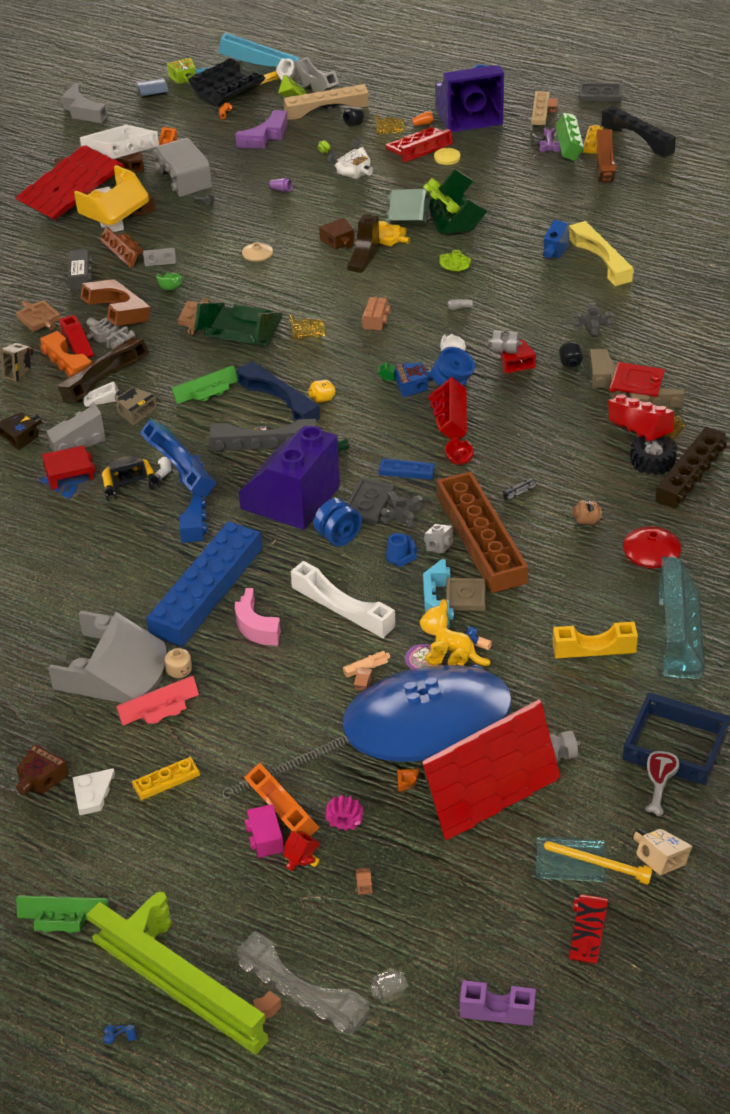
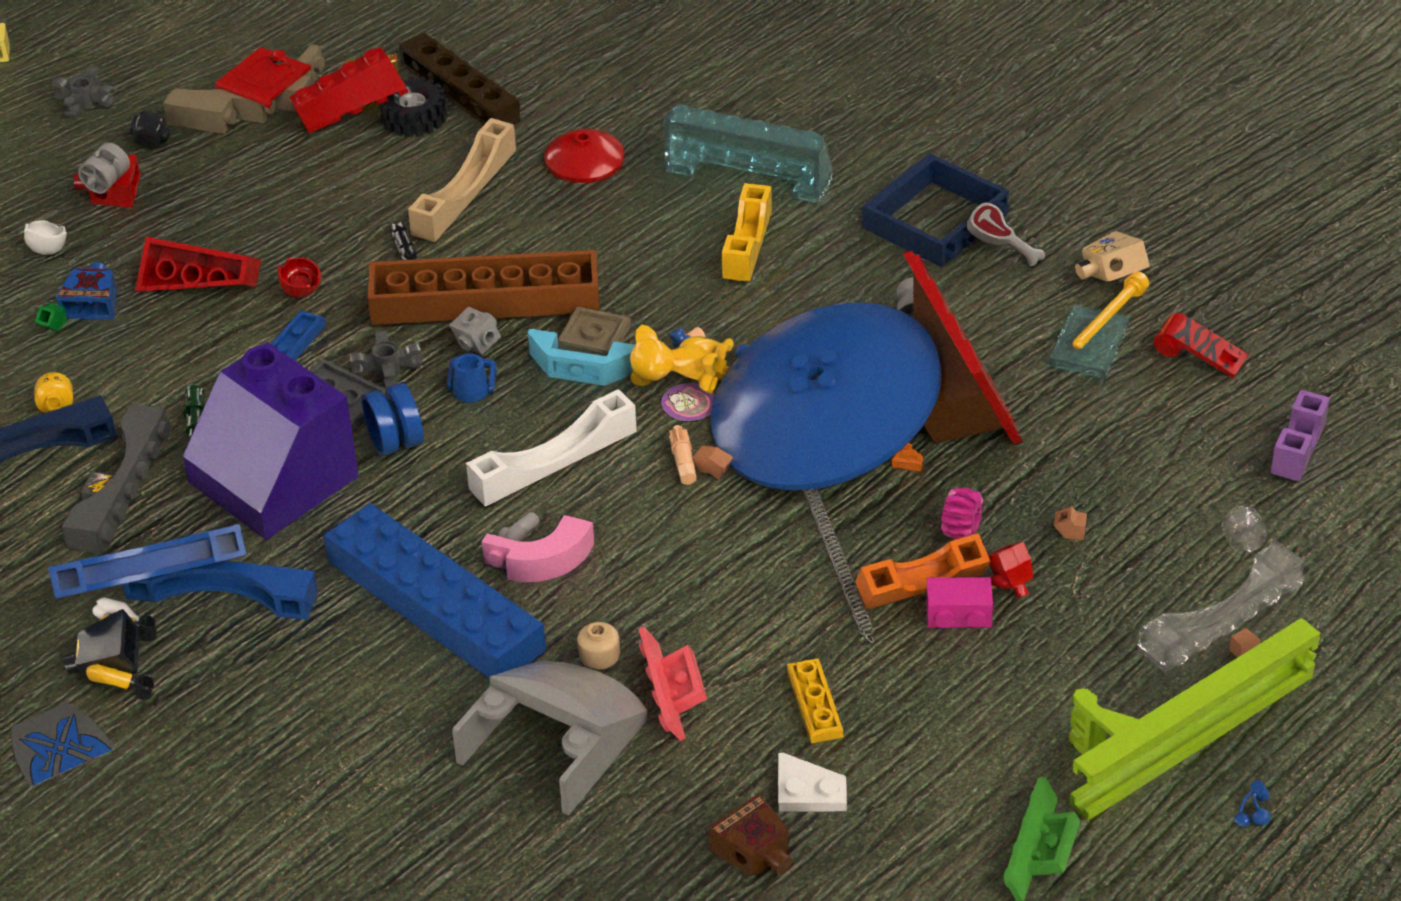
camera: 75 degrees left, 0 degrees up
red panel [42,445,96,490] -> none
blue wheel [431,347,475,386] -> none
medium nougat head [572,500,602,525] -> none
none -> tan arch [408,118,516,242]
none -> light grey arm [498,512,539,542]

